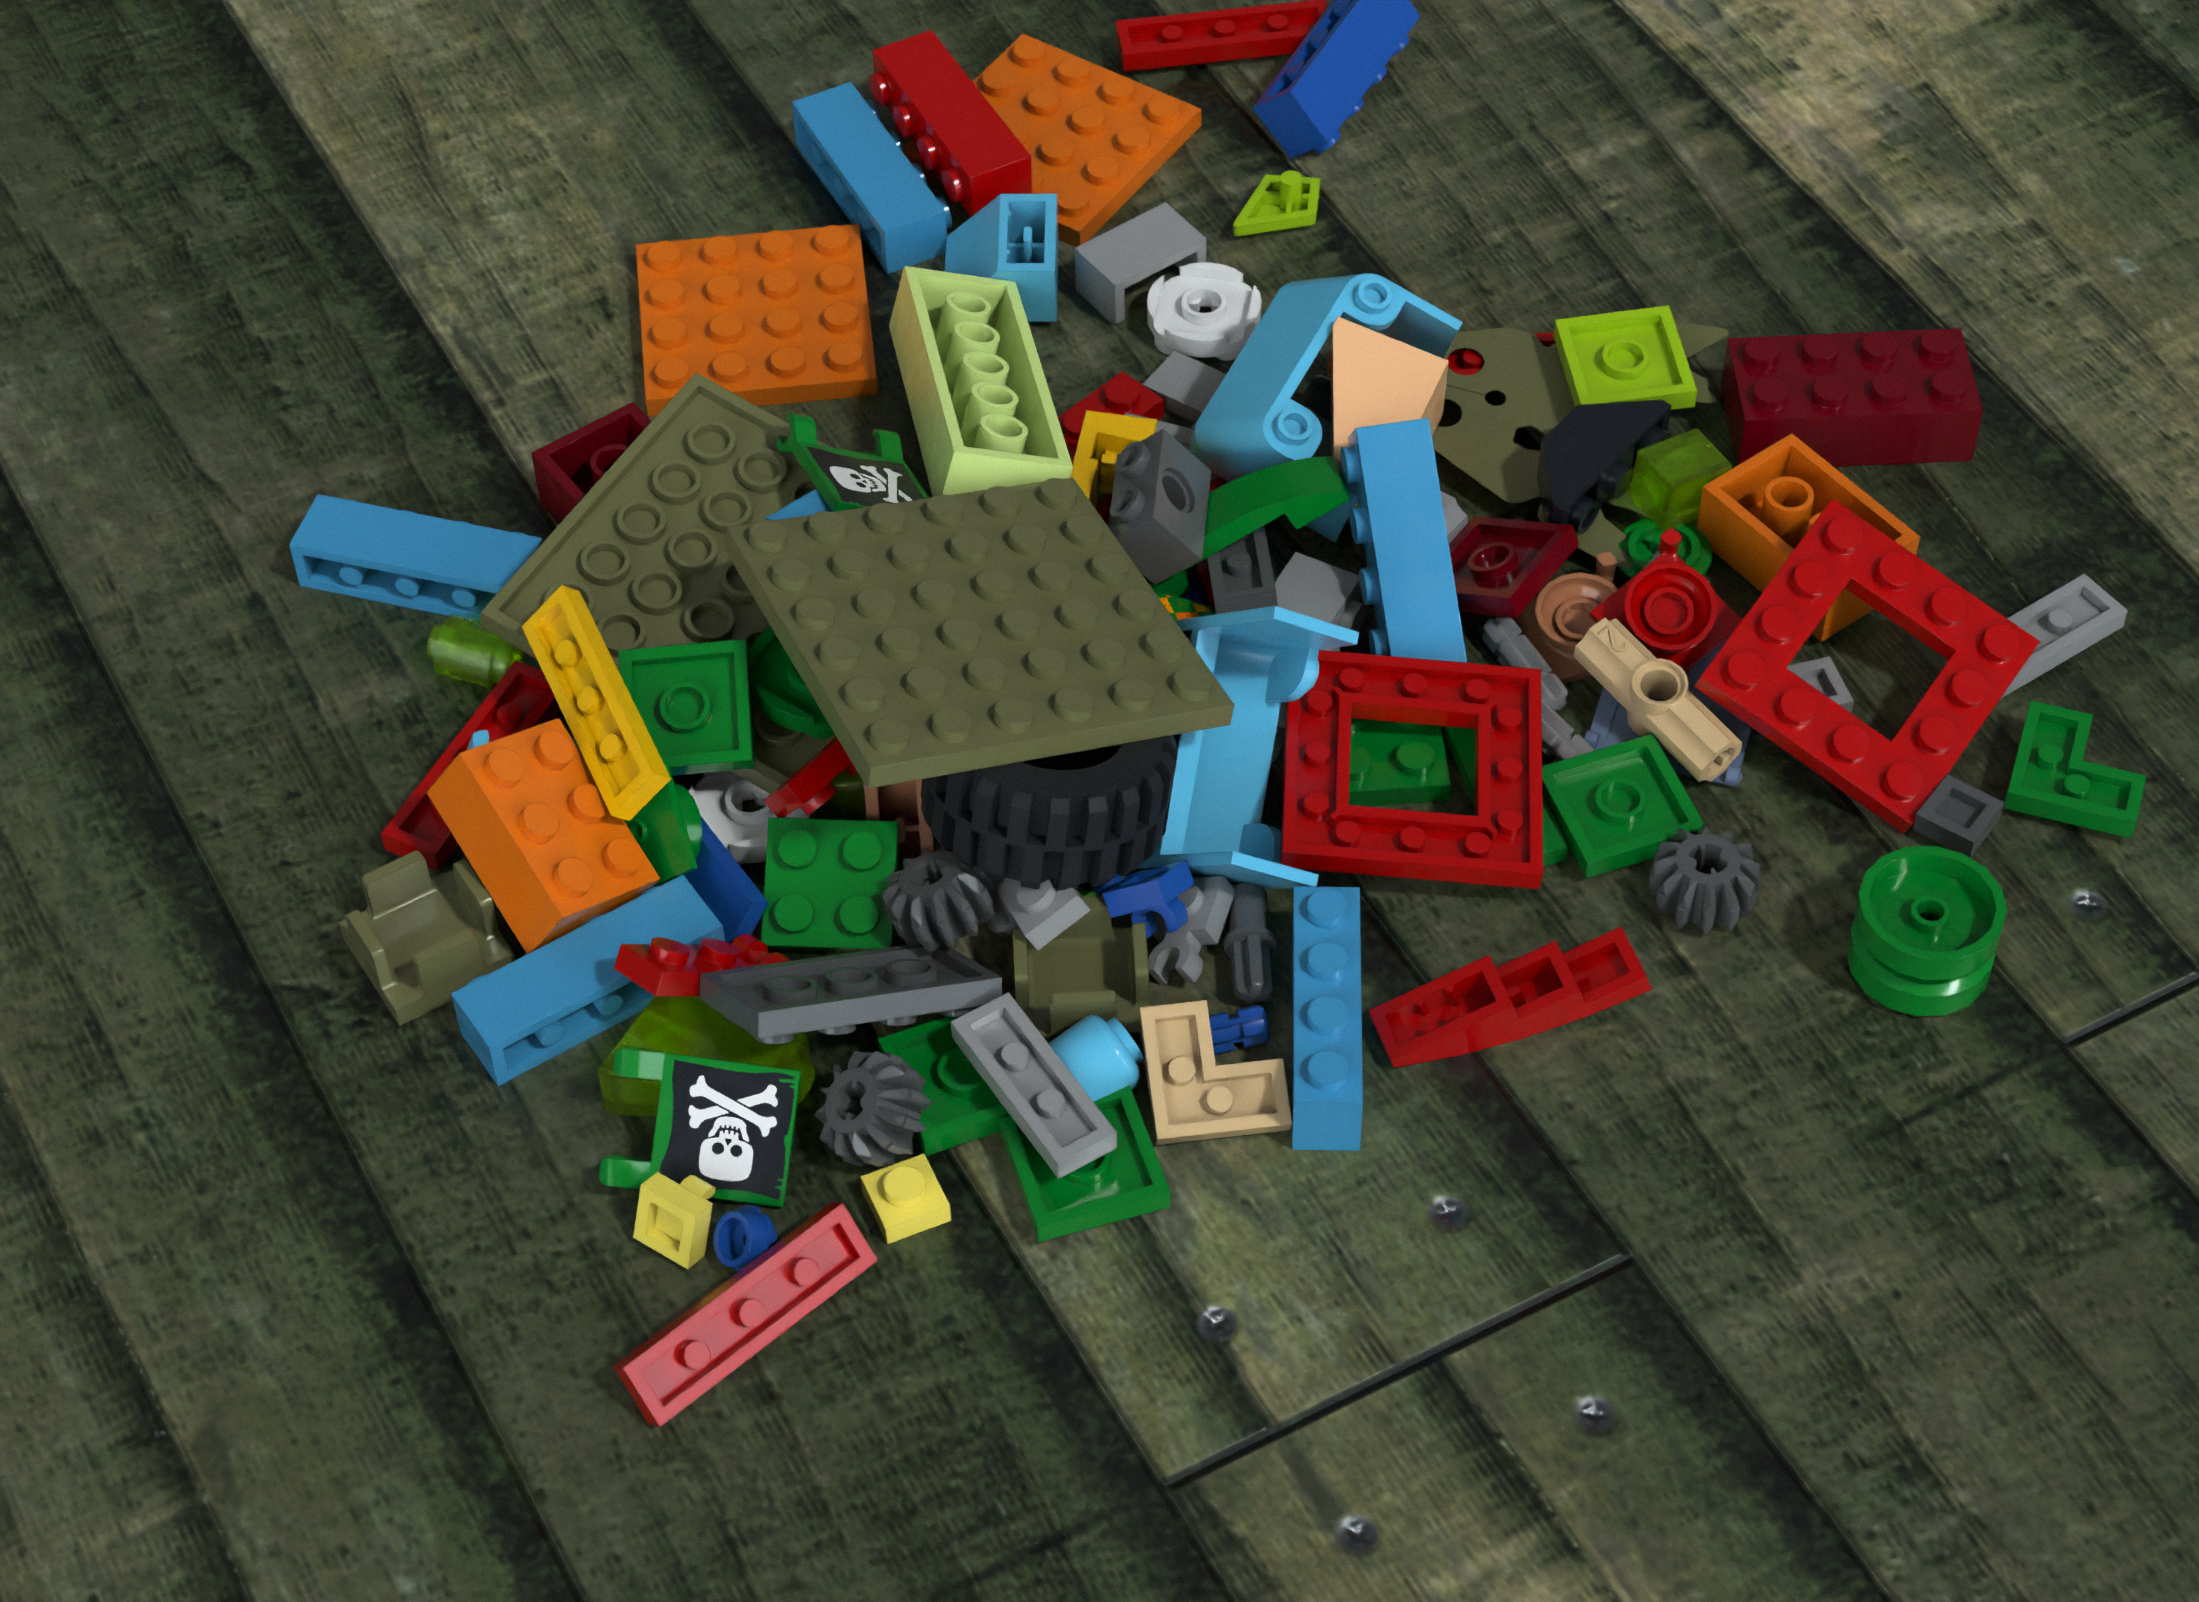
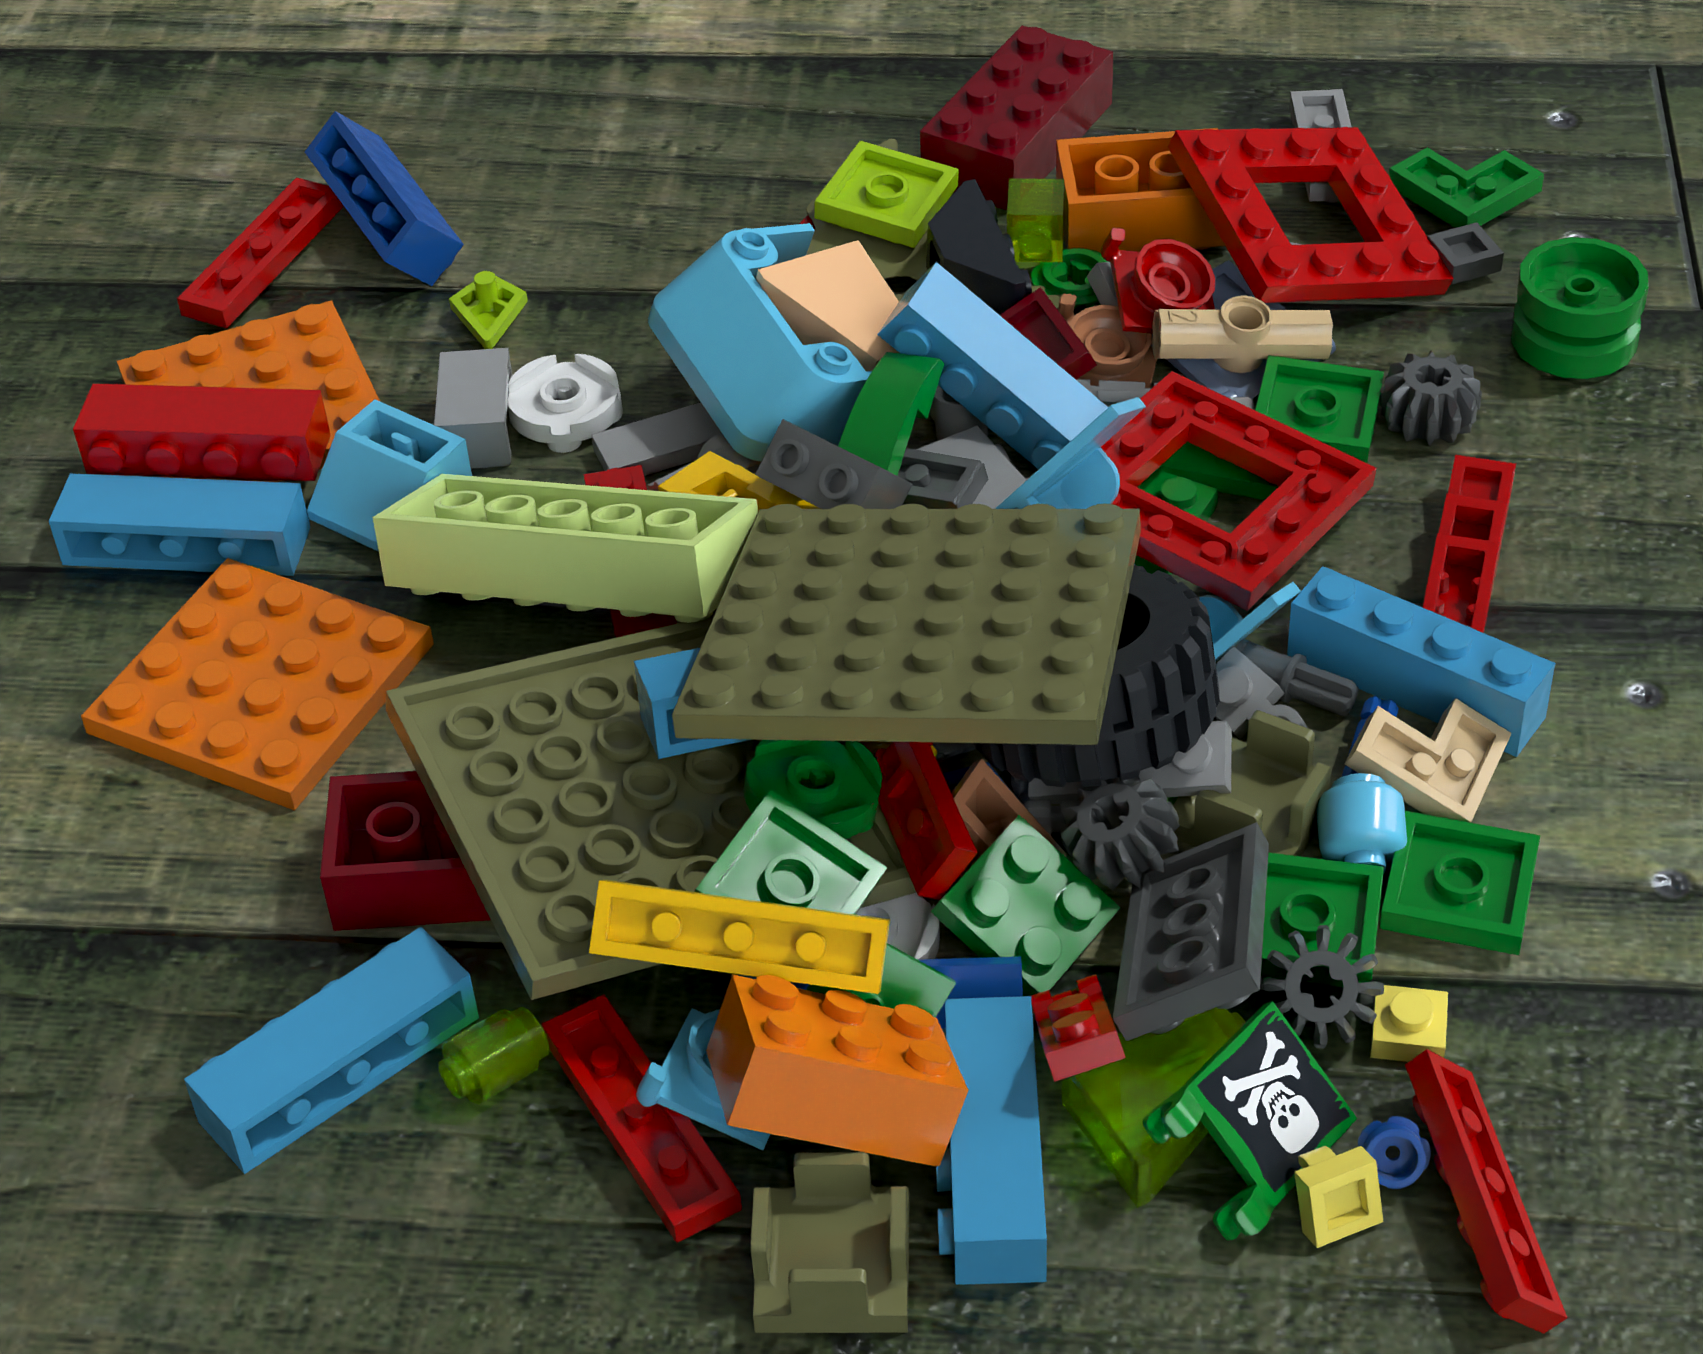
camera: 55 degrees left, 5 degrees down
flag [776,412,930,512] -> none
light grey plate [951,992,1117,1179] -> none
blue tile [1102,860,1195,939] -> none

